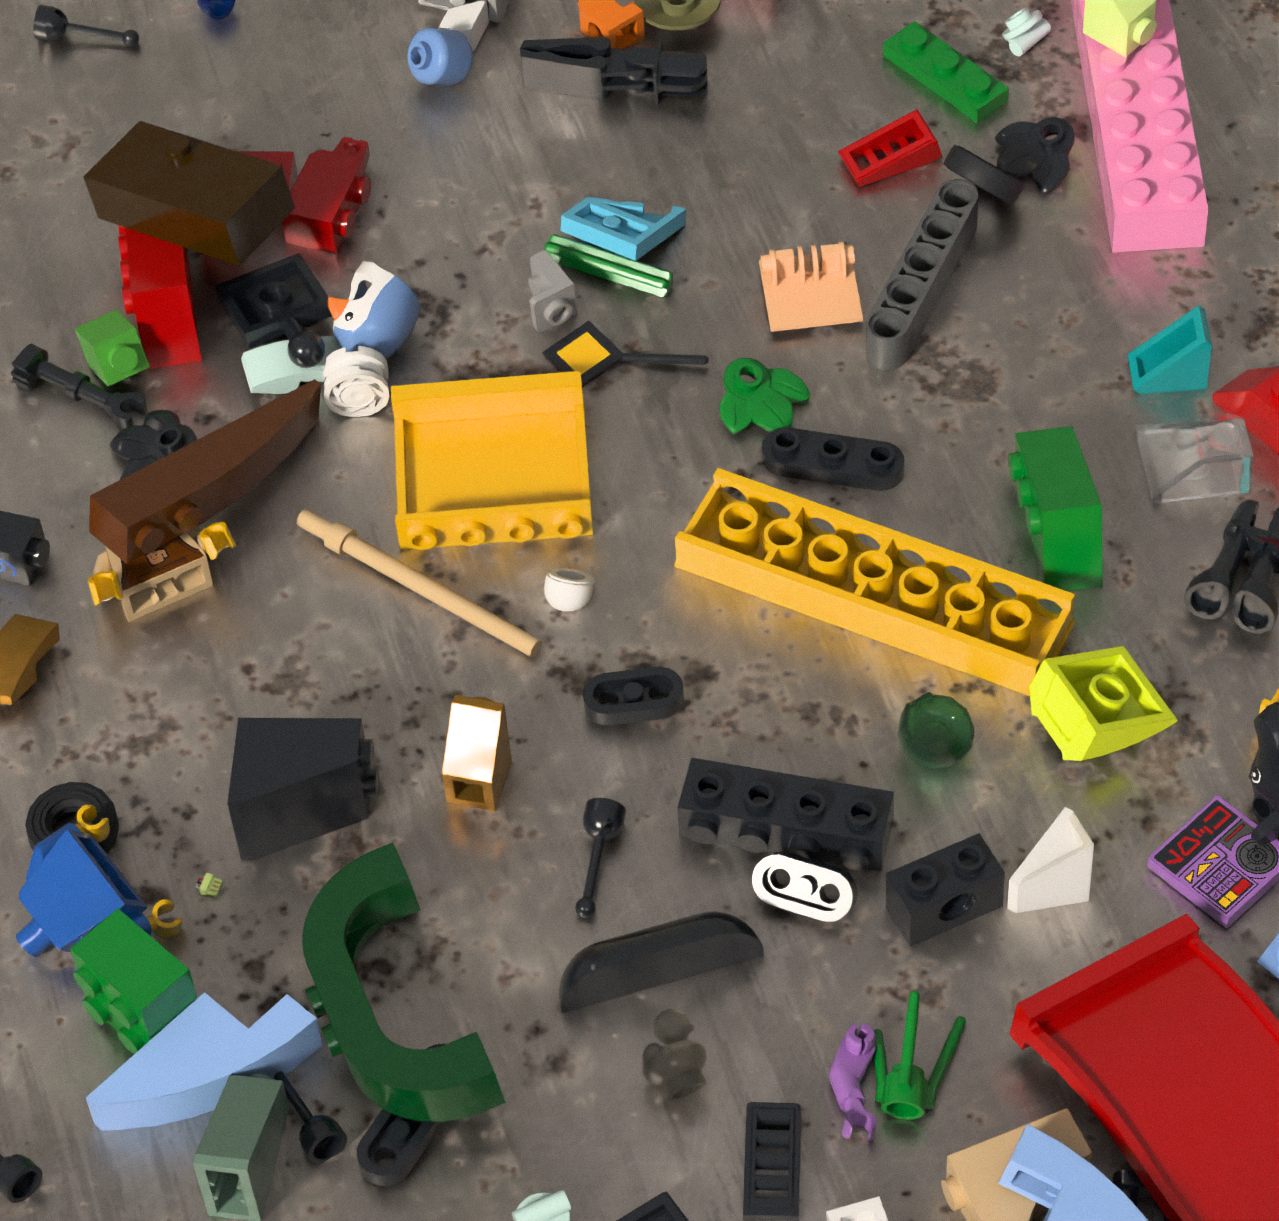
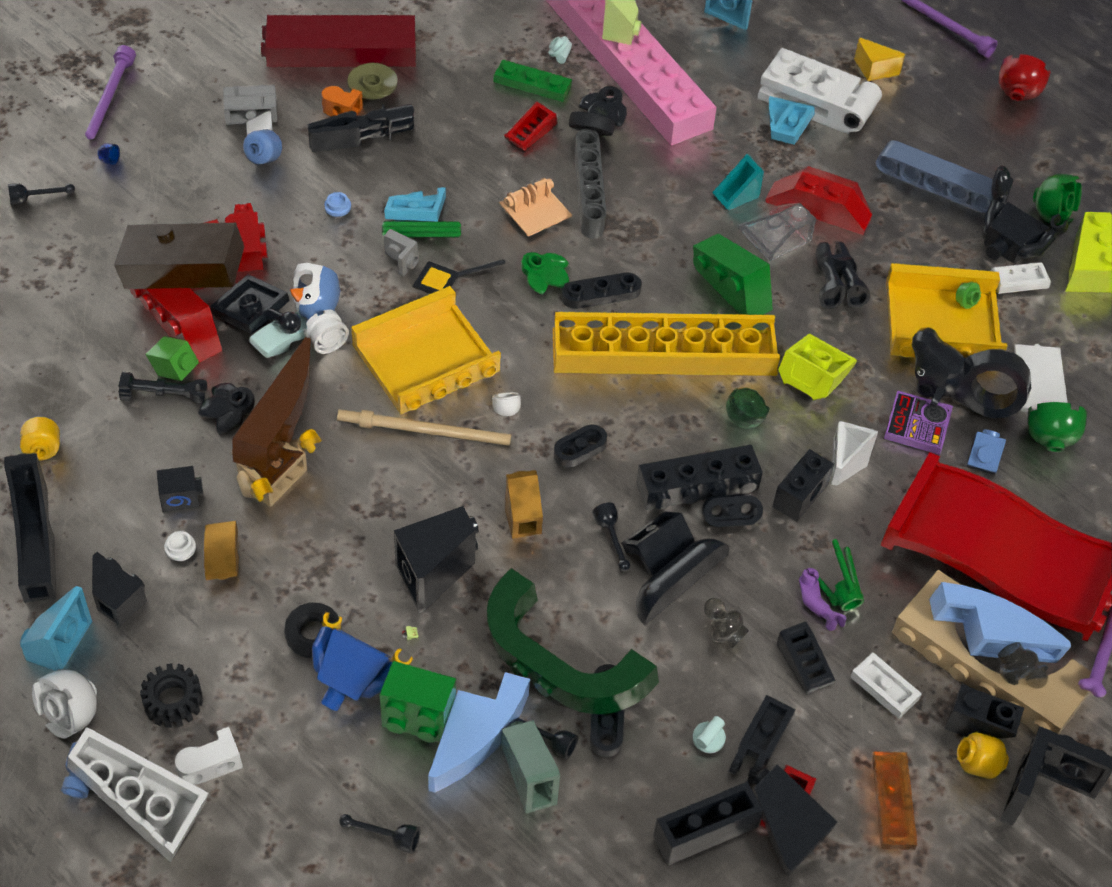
camera: 35 degrees left, 0 degrees up
none -> light blue plate [324,192,351,217]
none -> black panel [621,511,695,575]

